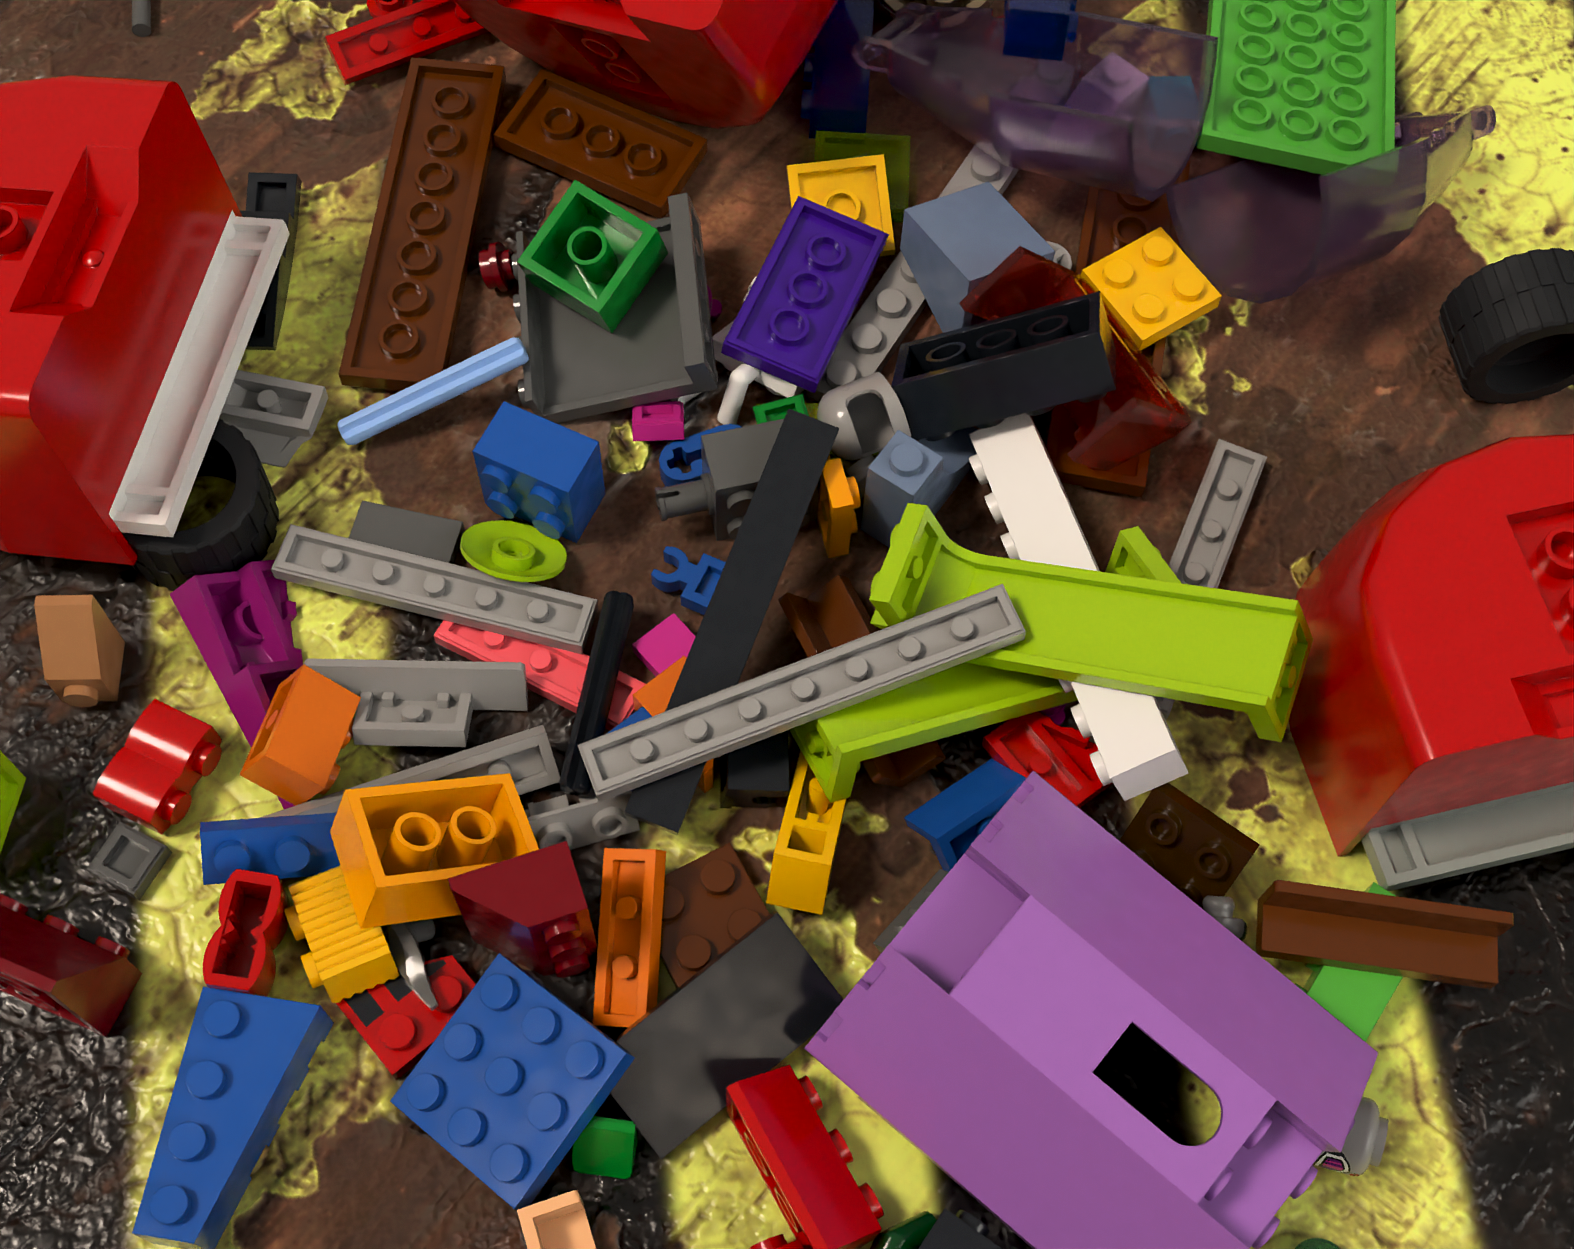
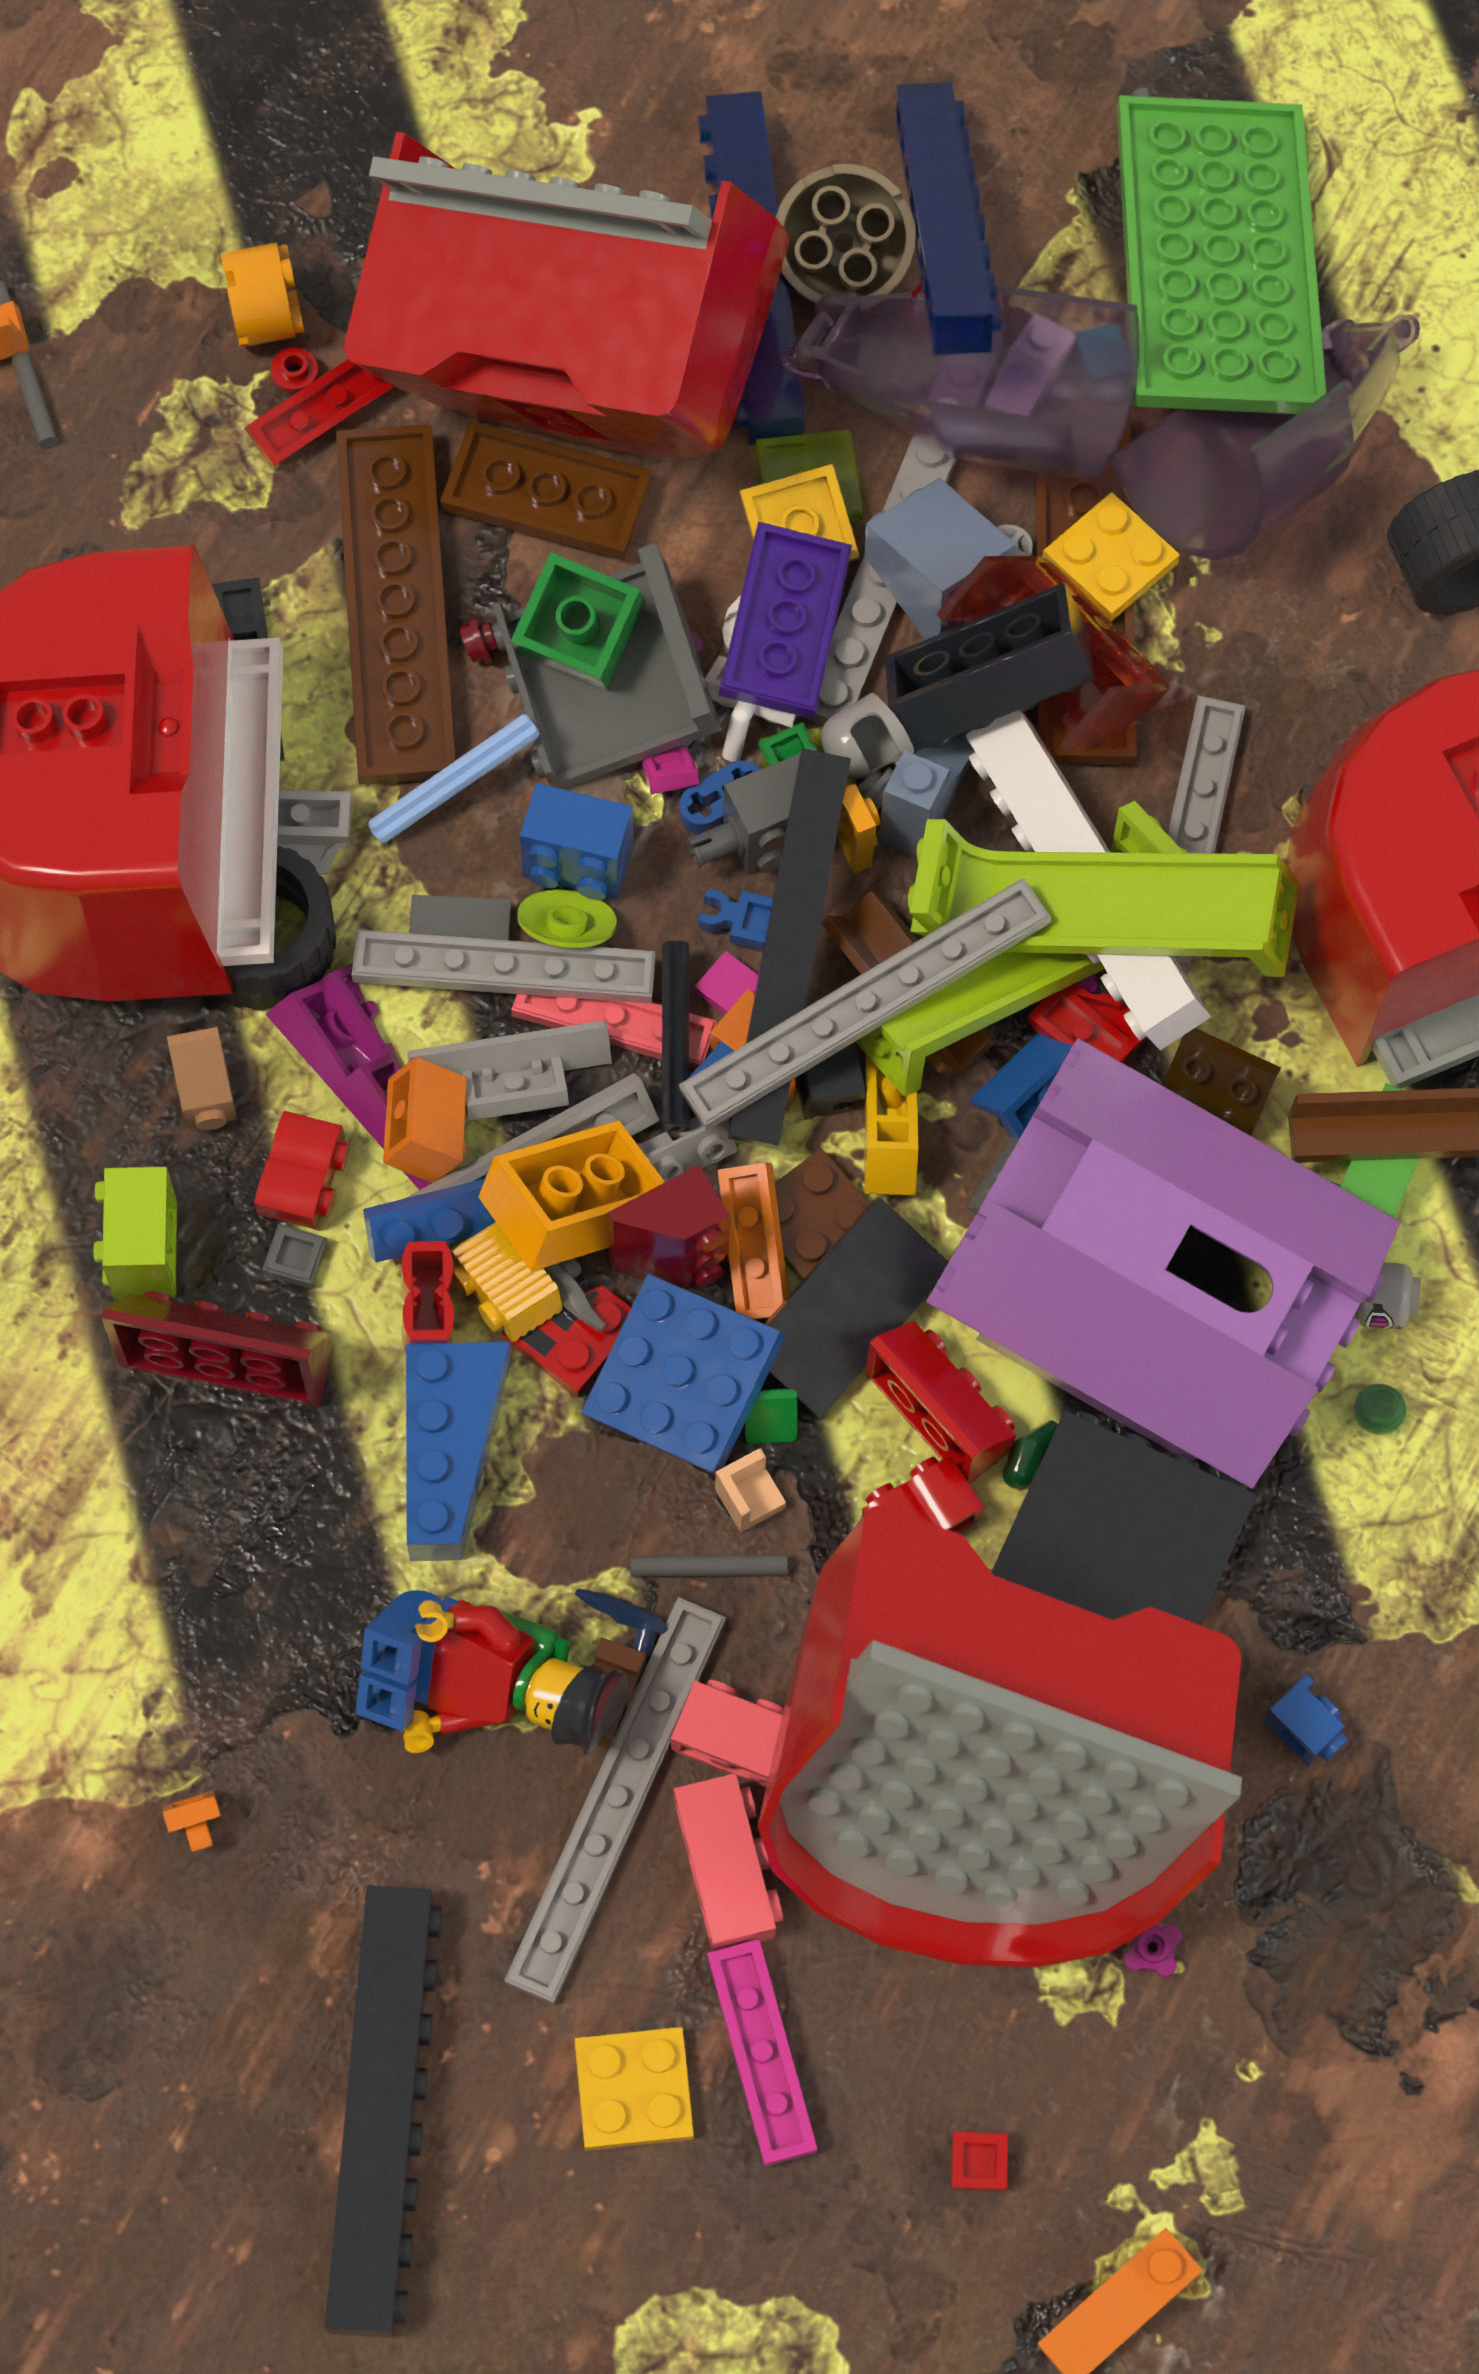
camera: 10 degrees left, 5 degrees up
dark grey arm [1202,895,1248,941] -> none

